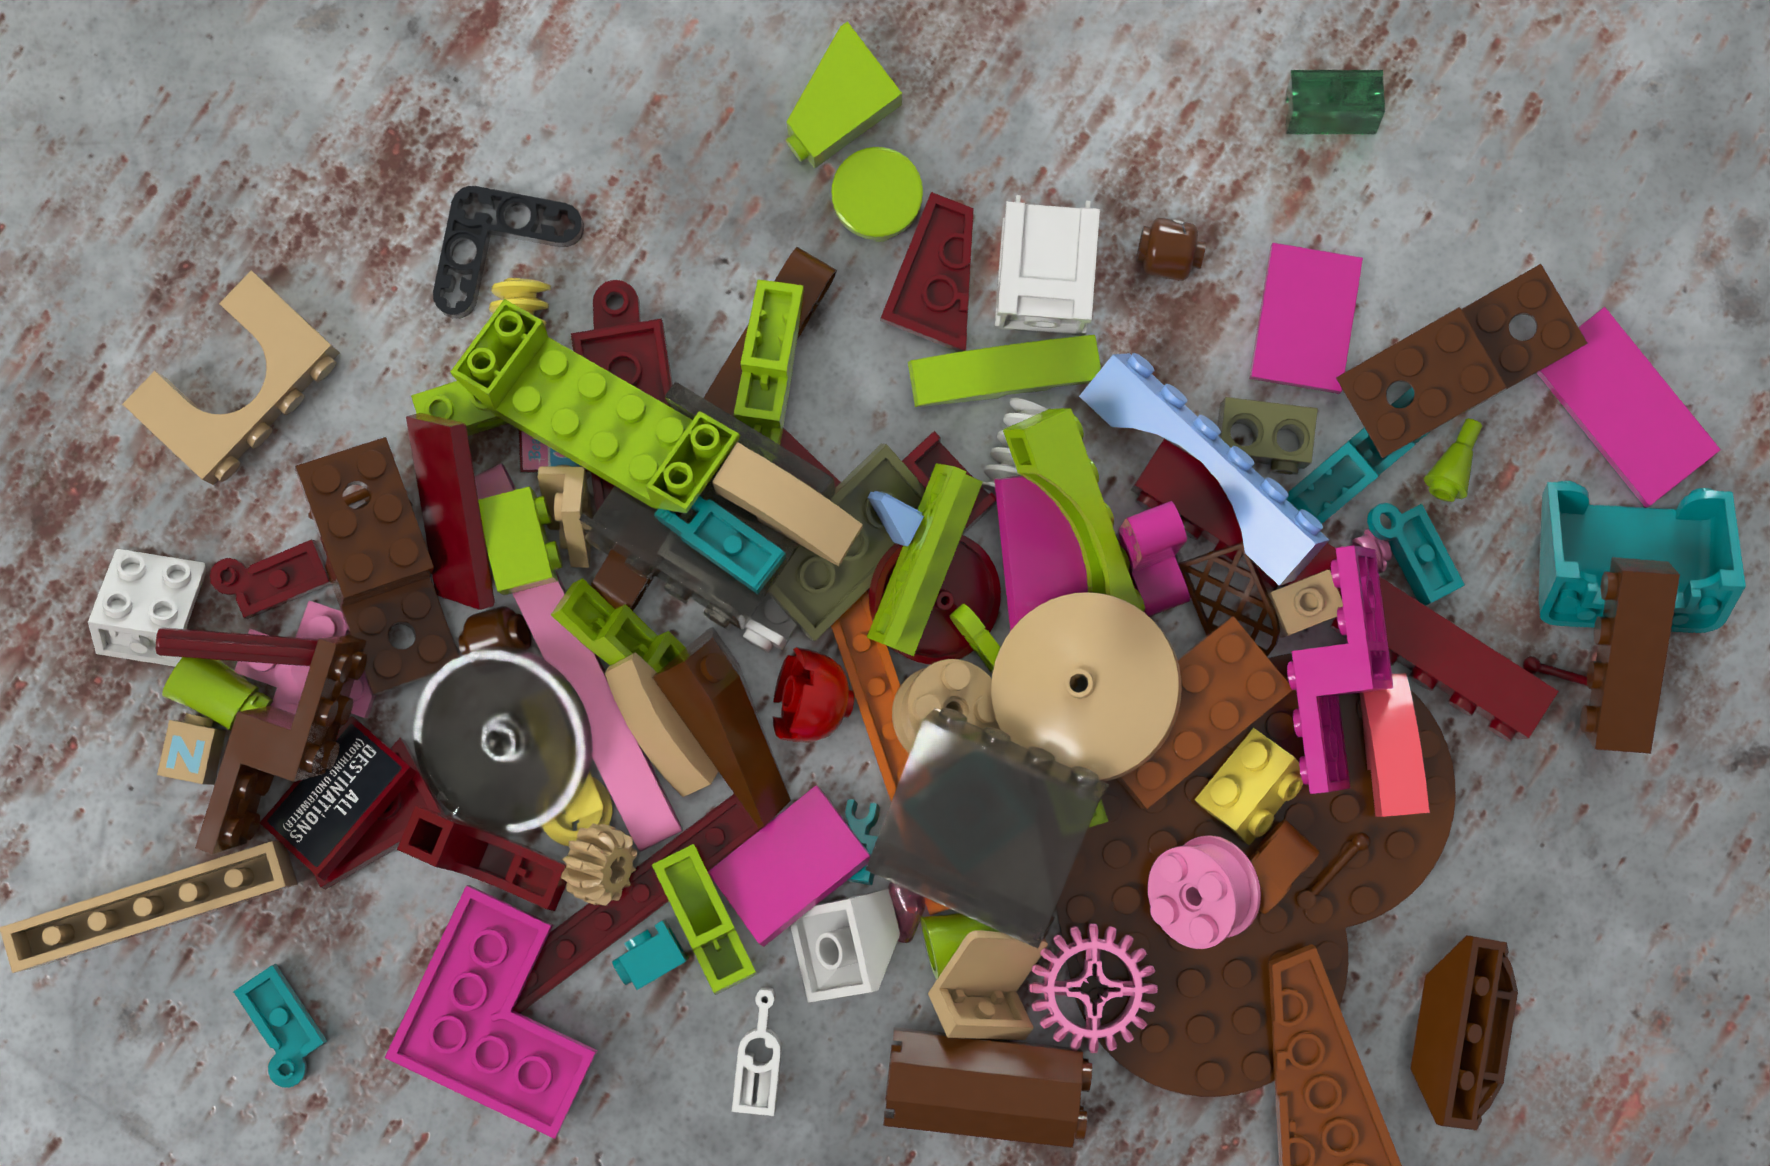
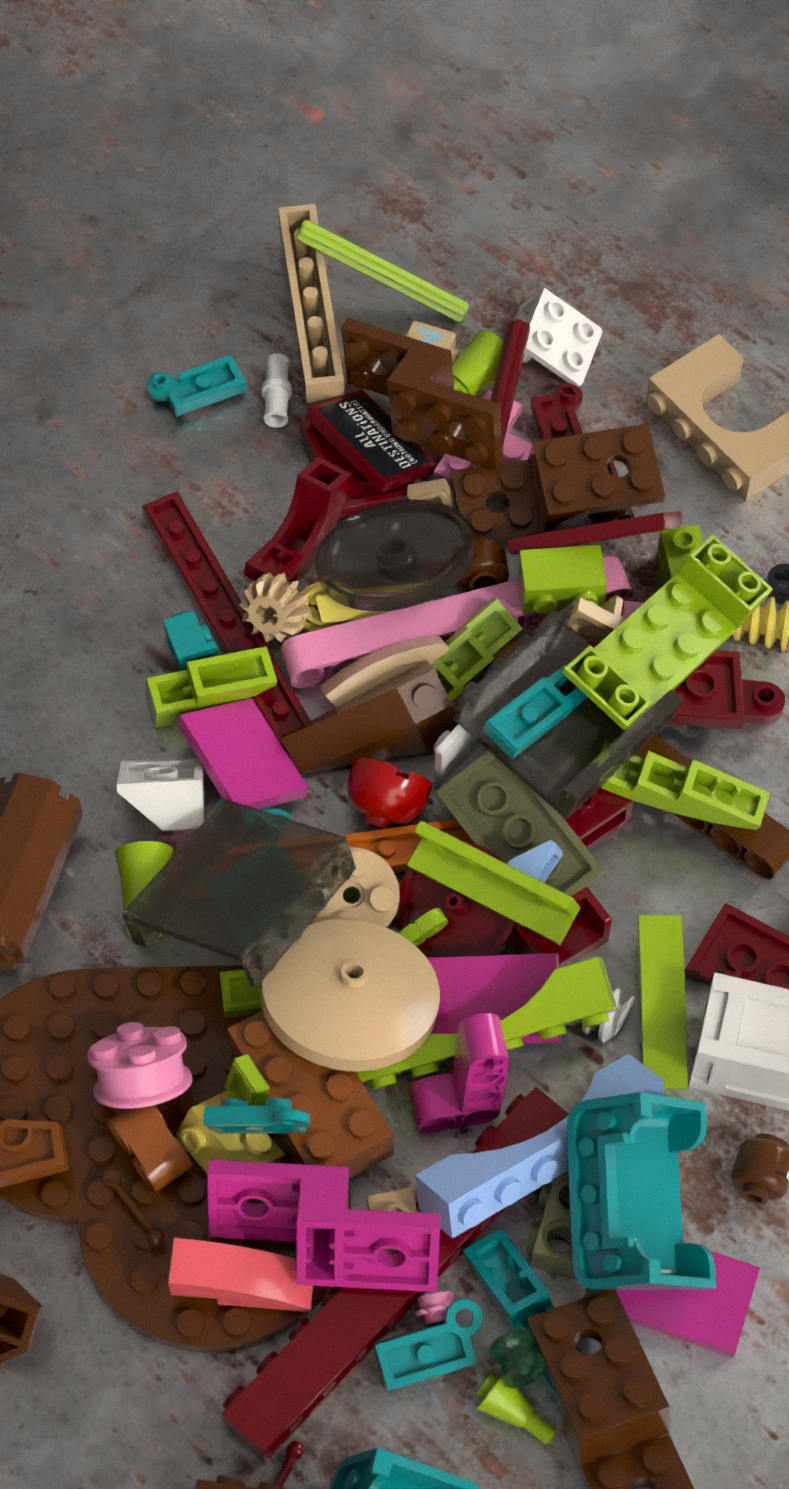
camera: 100 degrees right, 25 degrees down
dark pink plate [385,885,598,1139] -> none
tan slope [712,442,863,567] -> none
white piece [731,987,782,1116] -> none
tan bracket [928,930,1048,1040] -> none
bright pink gear [1029,924,1158,1053] -> none
reddish brown window [1178,541,1280,657] -> none
none -> teal hinge [203,1098,310,1134]
none -> lime tile [225,1054,270,1106]
none -> white pin [262,353,292,428]
none -> lime axle [296,220,469,322]
none -> tan tile [407,478,457,512]
none -> clear green wheel [489,1328,547,1388]
none -> teal windscreen [567,1092,716,1290]

